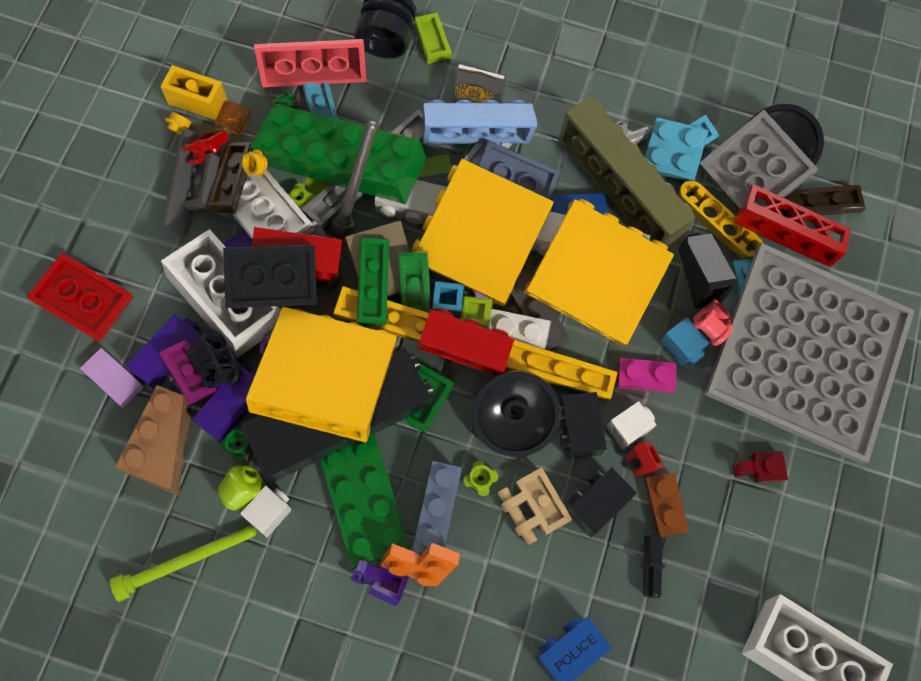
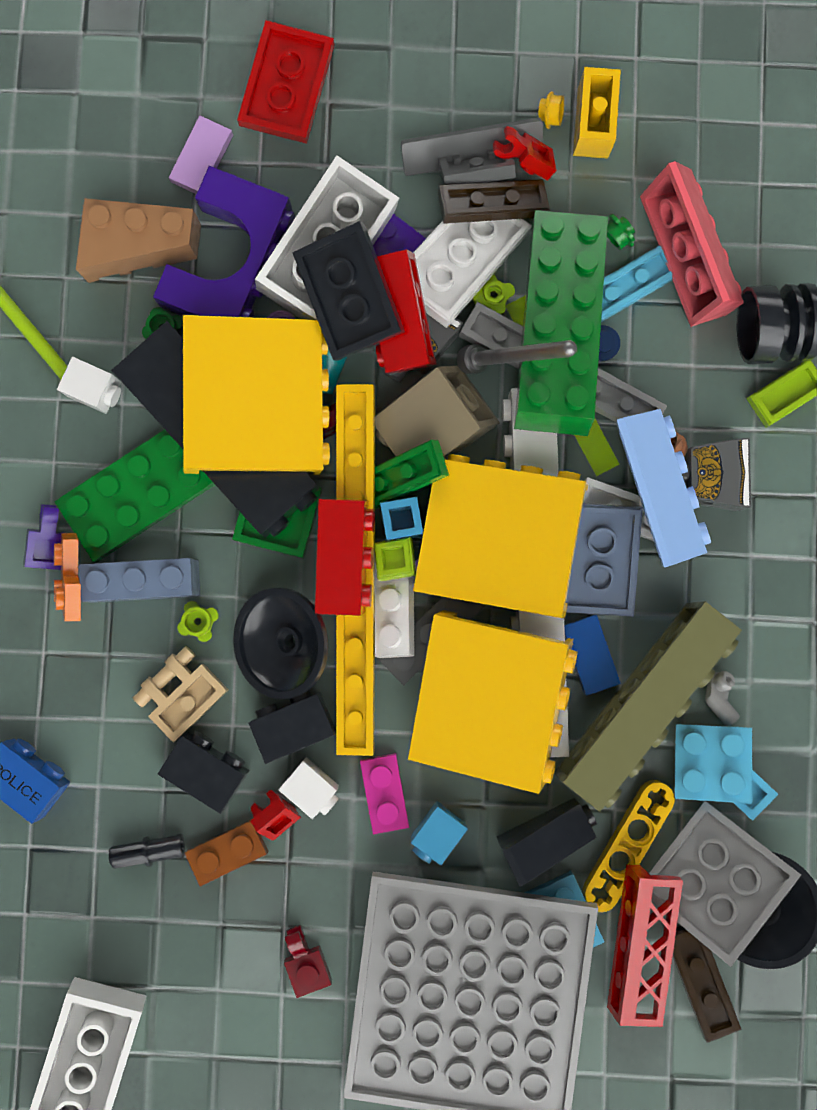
camera: 80 degrees right, 15 degrees up
magenta plate [159,340,216,405] -> none
black piece [187,329,242,388] -> none
clear orange plate [215,101,251,135] -> none
lime head [218,465,264,511] -> none
yellow plate [242,149,268,177] -> none
green tile [357,238,389,326] -> none
coral piece [693,299,733,346] -> none

